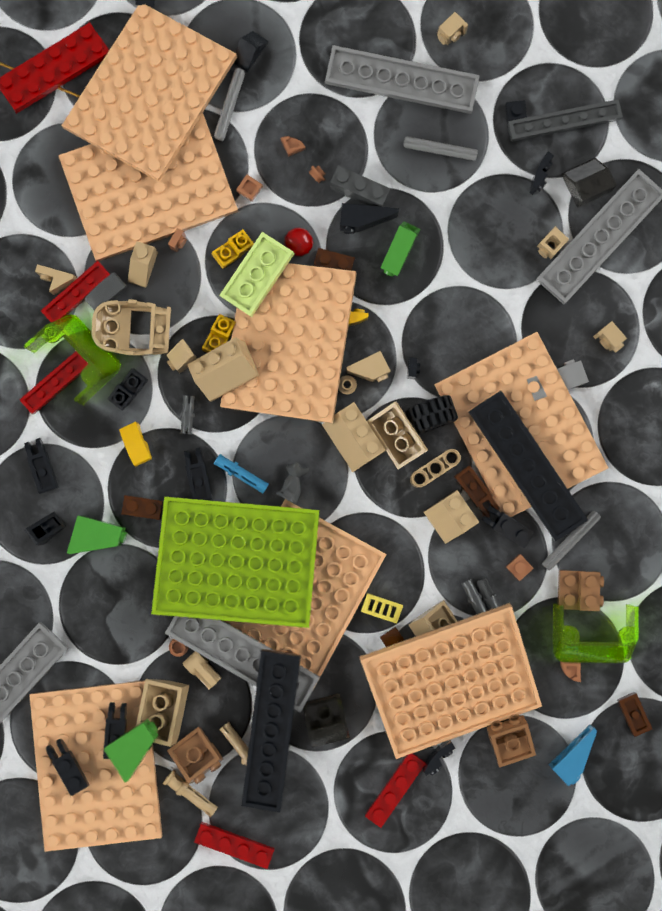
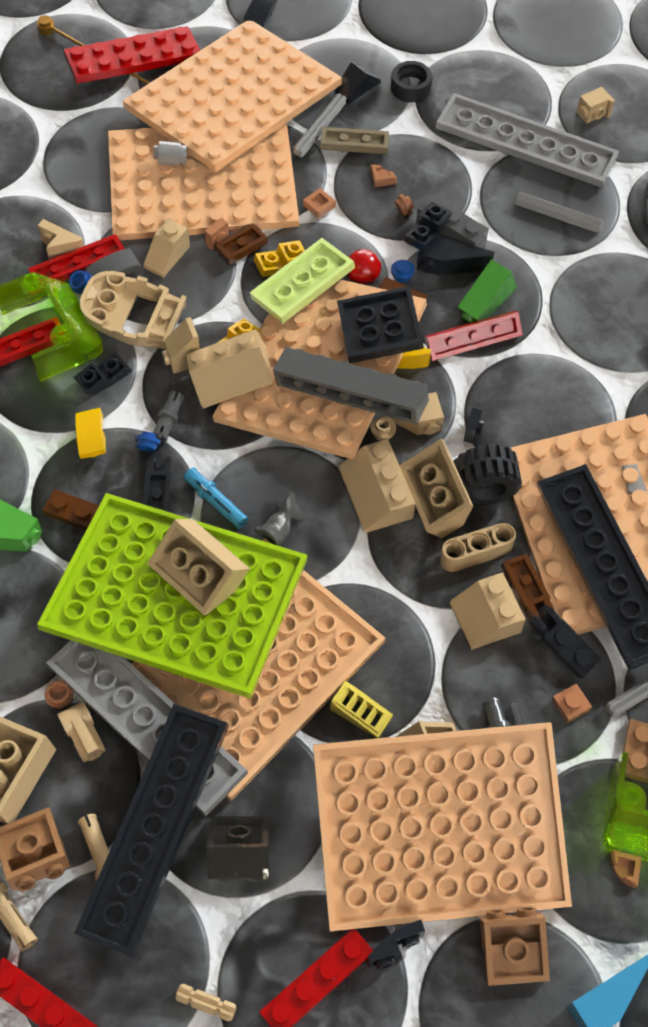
camera: 15 degrees right, 25 degrees down
none -> blue plate [69,271,92,294]
none -> blue plate [134,431,160,452]
none -> tan slope [148,519,250,615]
none -> light grey brick [154,141,187,166]
none -> tan axle [175,984,236,1022]
none -> reddish brown plate [215,223,268,266]
none -> dark grey brick [273,347,429,424]
none -> dark tan plate [321,127,389,154]
none -> black plate [337,286,424,363]
none -> black tyre [391,61,432,102]
none -> blue plate [391,260,415,282]
none -> black slope [405,202,452,252]
none -> plate [425,311,523,361]

